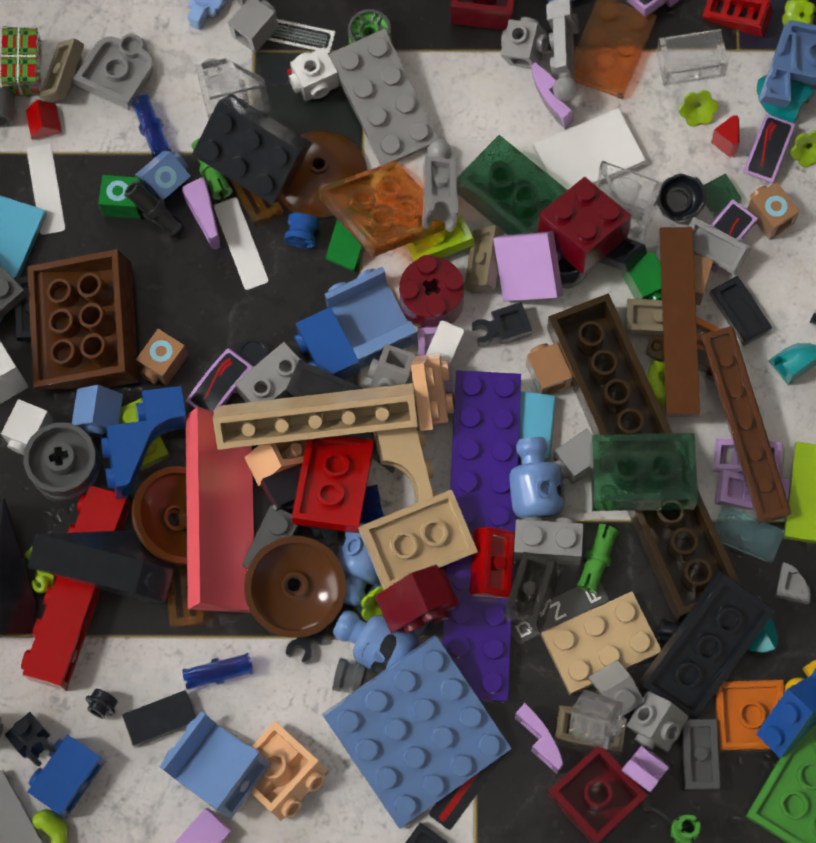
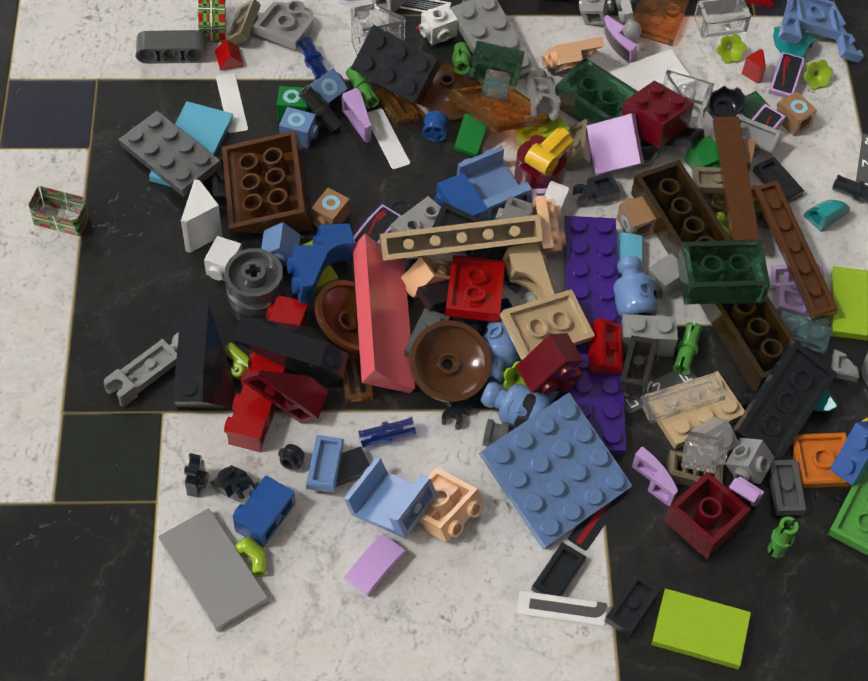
camera: 10 degrees left, 15 degrees down
none -> dark red slope [241,370,328,423]
none -> medium blue brick [279,107,319,148]
none -> medium blue tile [306,435,344,493]
none -> bright green pin [452,42,471,75]
none -> clear green brick [468,41,525,87]
none -> clear light blue slope [482,69,510,100]
none -> yellow piece [525,128,574,176]
none -> light nougat plate [542,37,604,73]
none -> clear tile [639,373,726,424]

